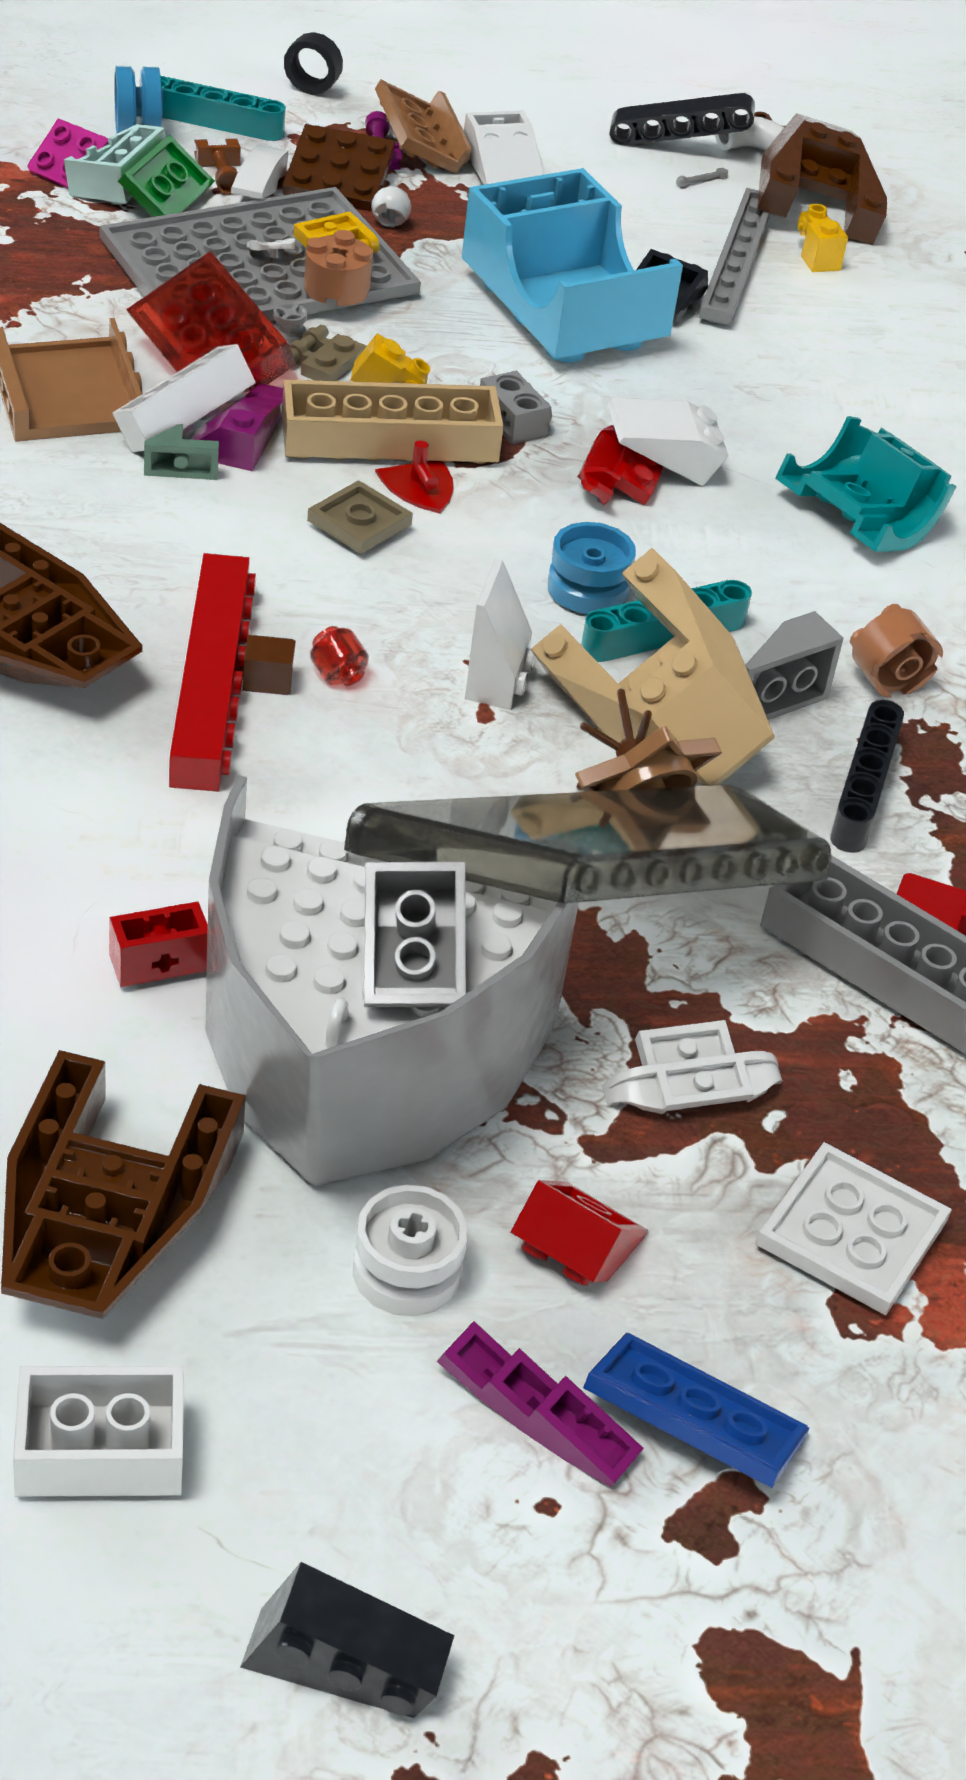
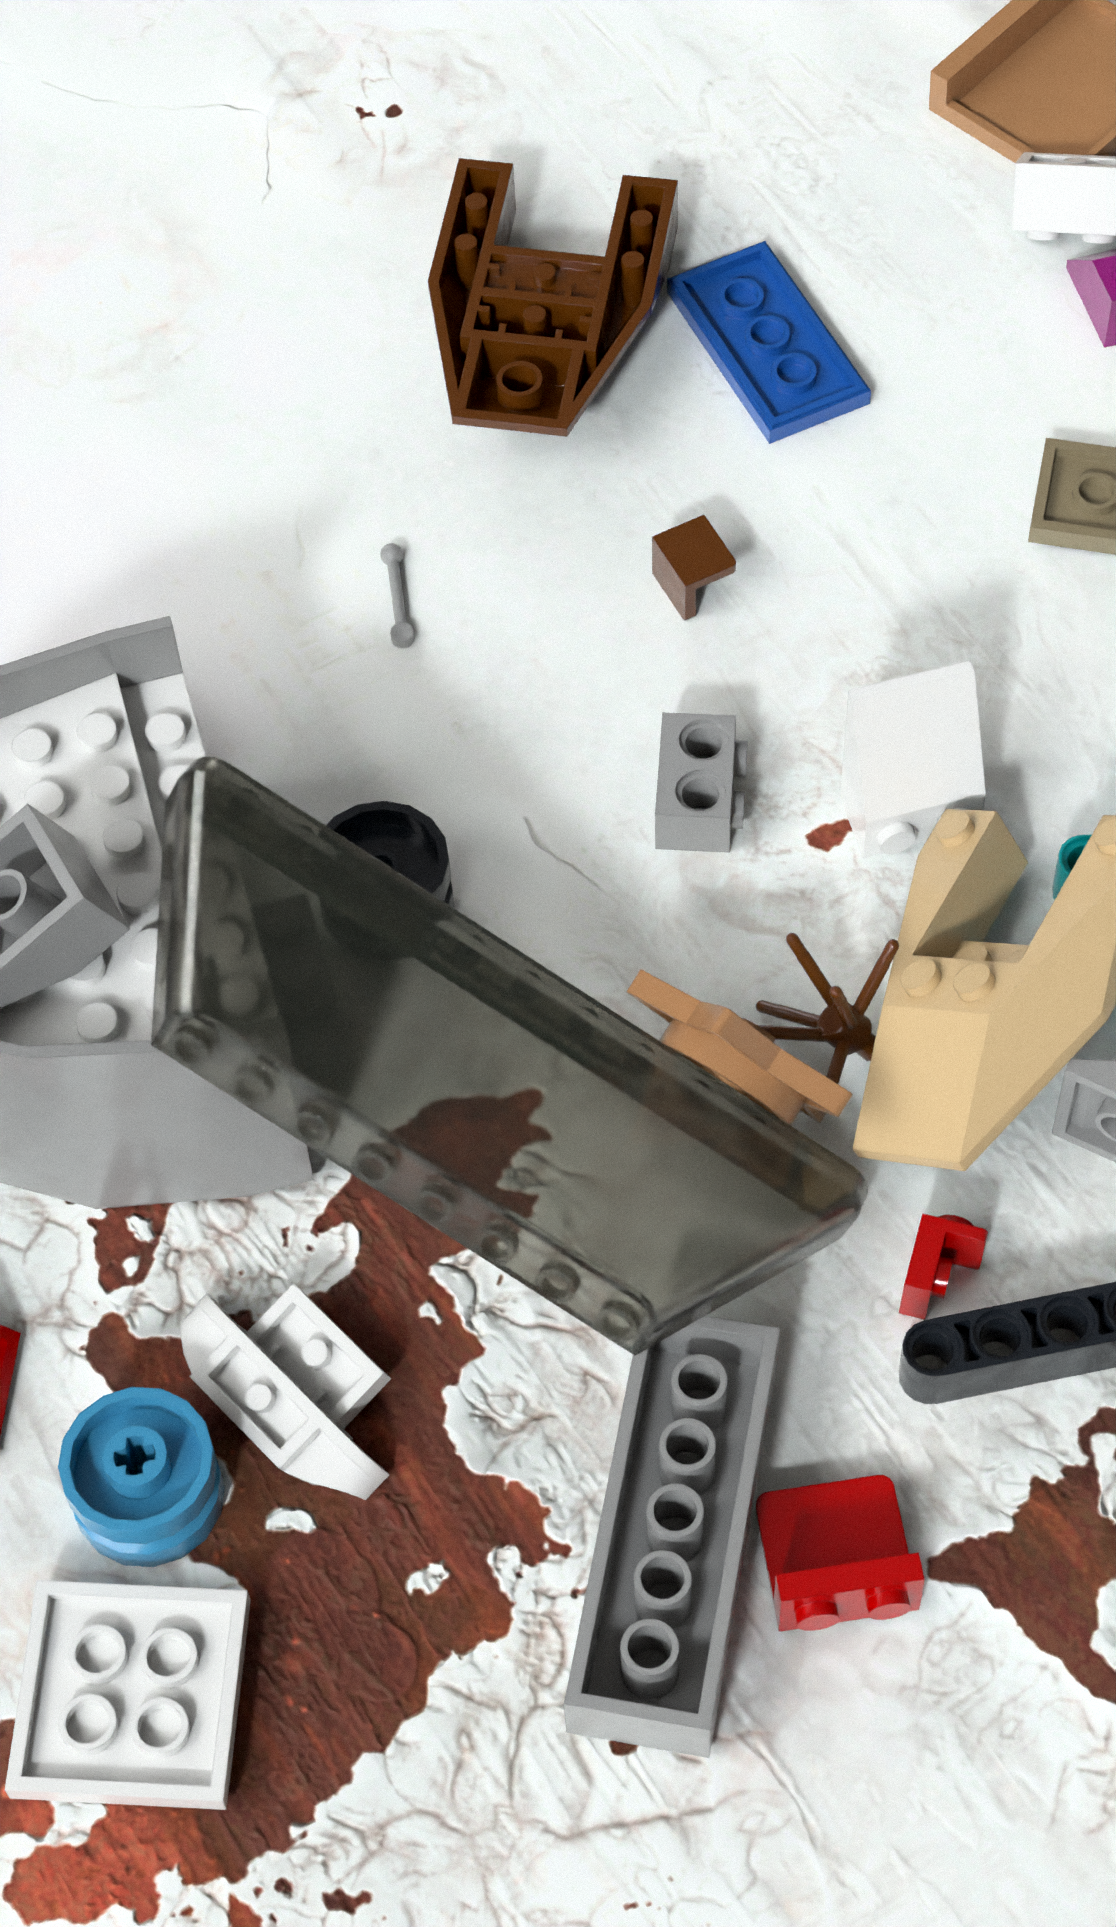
camera: 70 degrees right, 15 degrees up
sand green slope [144,424,219,480] -> none
red brick [169,553,256,792] -> none
clear red head [310,626,369,686] -> none
none -> dark azure wheel [58,1387,225,1567]
none -> light grey hinge [380,543,415,648]
none -> light grey brick [655,712,748,853]
none -> blue tile [667,241,871,444]
none -> red bracket [899,1213,988,1320]

